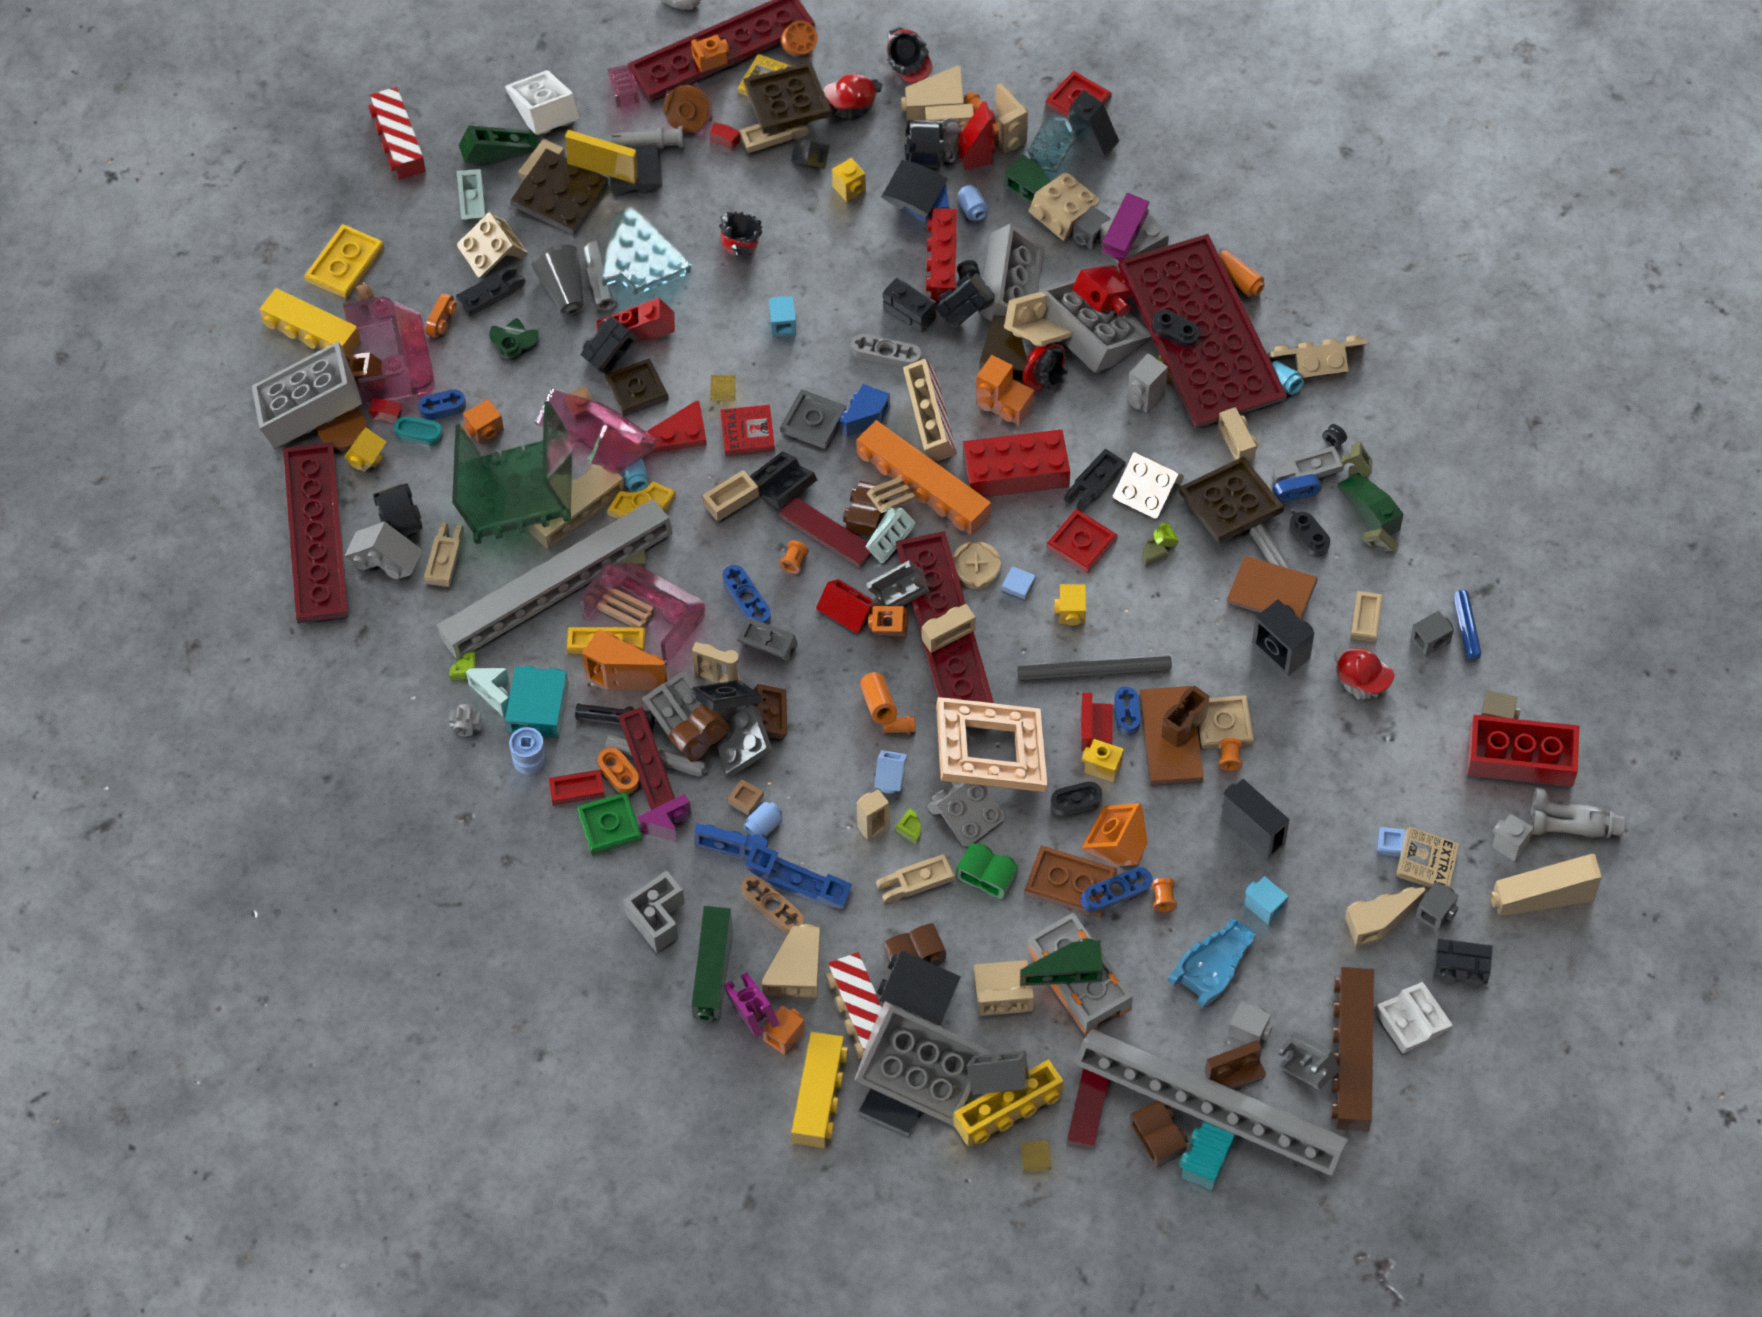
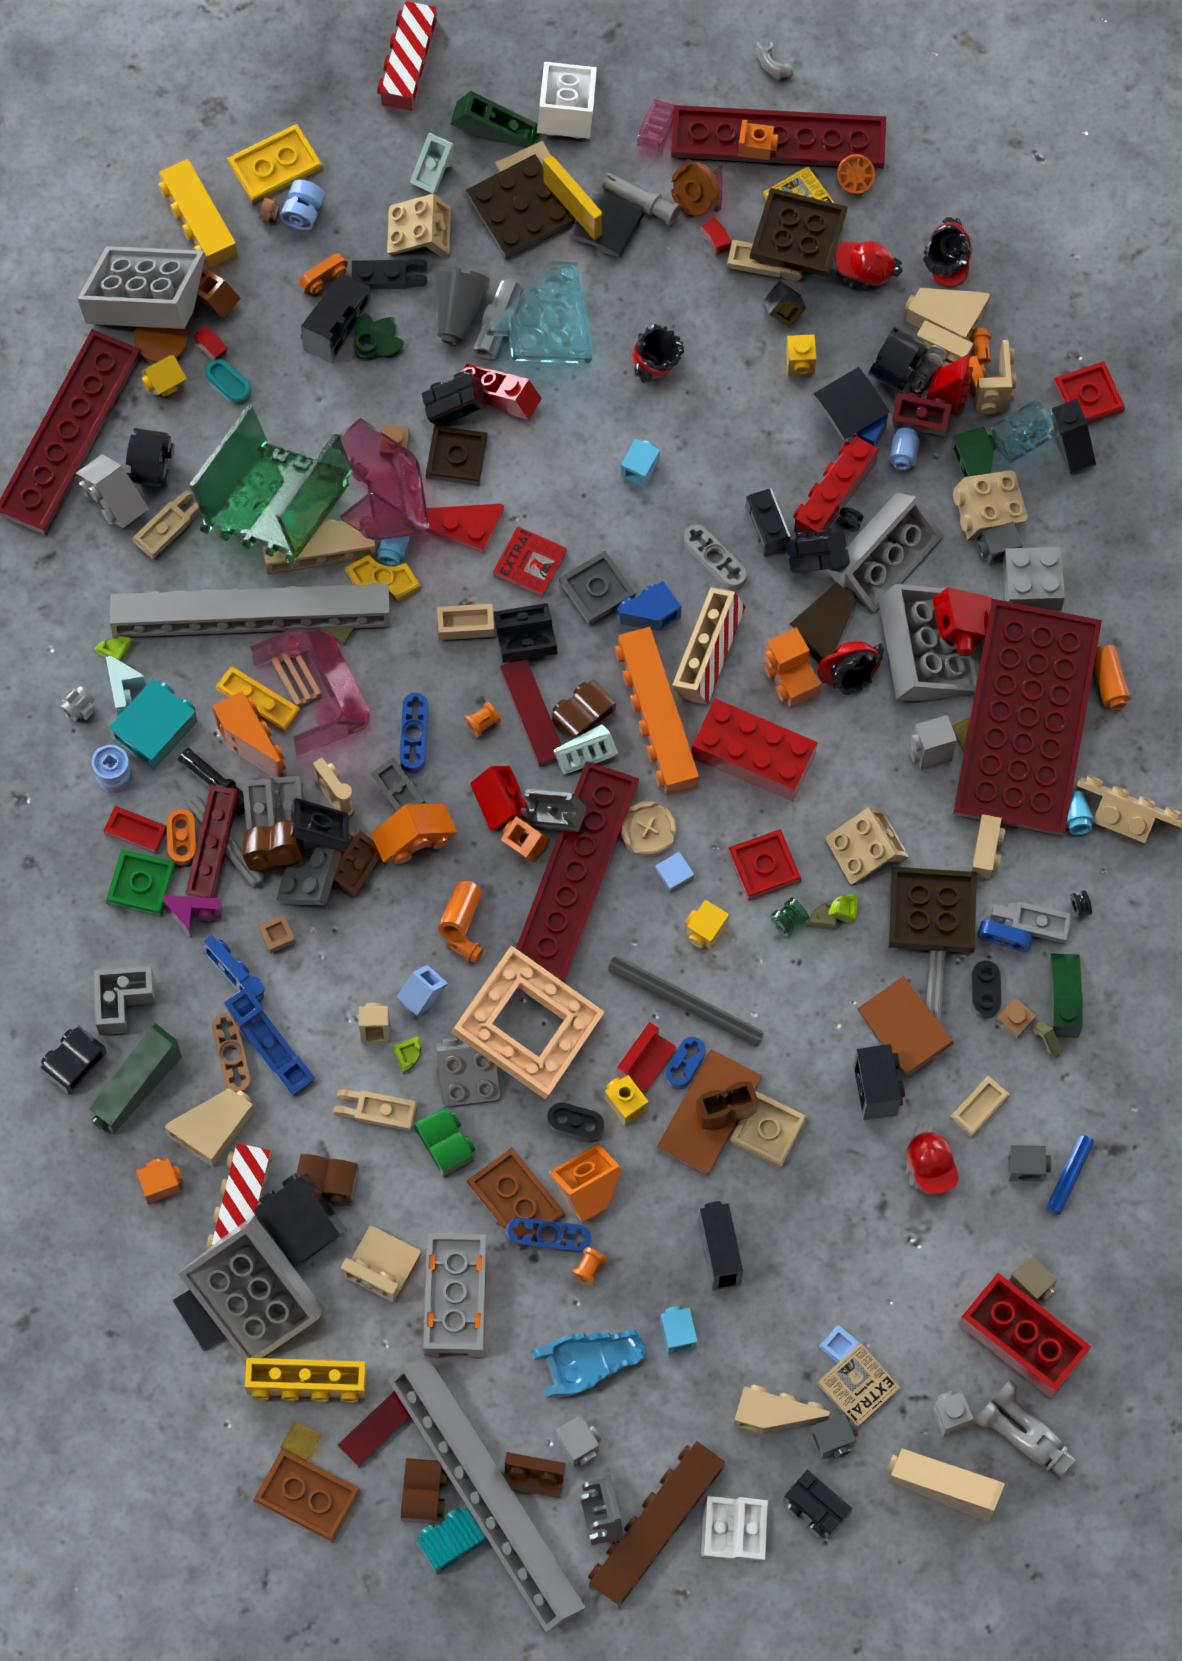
camera: 30 degrees right, 10 degrees up
clear pink windscreen [343,297,435,406] -> none
blue beam [418,389,466,420] -> none
orange brick [463,399,504,444] -> none
clear yellow tile [710,375,736,400] -> none
magenta piece [723,972,780,1038] -> none
light blue brick [743,802,783,837] -> none
yellow brick [791,1032,848,1148] -> none
tan tile [867,476,915,513] -> none
tan piece [922,604,975,653] -> none
dark grey hinge [967,1051,1030,1095] -> none
tan bracket [1004,292,1072,347] -> none
dark green slope [1020,938,1103,986] -> none
black hinge [1064,449,1126,512] -> none
magenta piece [1102,193,1149,260] -> none
black plate [1152,310,1200,348] -> none
orange bush [1219,737,1242,772] -> none
olive tile [1342,441,1372,477] -> none
none -> black brick [40,1025,107,1095]
none -> dark orange tile [253,1449,361,1543]
none -> light blue wheel [280,180,325,231]
none -> black wedge [301,273,371,364]
none -> orange brick [370,803,457,864]
none -> clear green wheel [769,897,809,937]
none -> dark red brick [892,392,953,437]
none -> medium nougat plate [995,998,1037,1039]

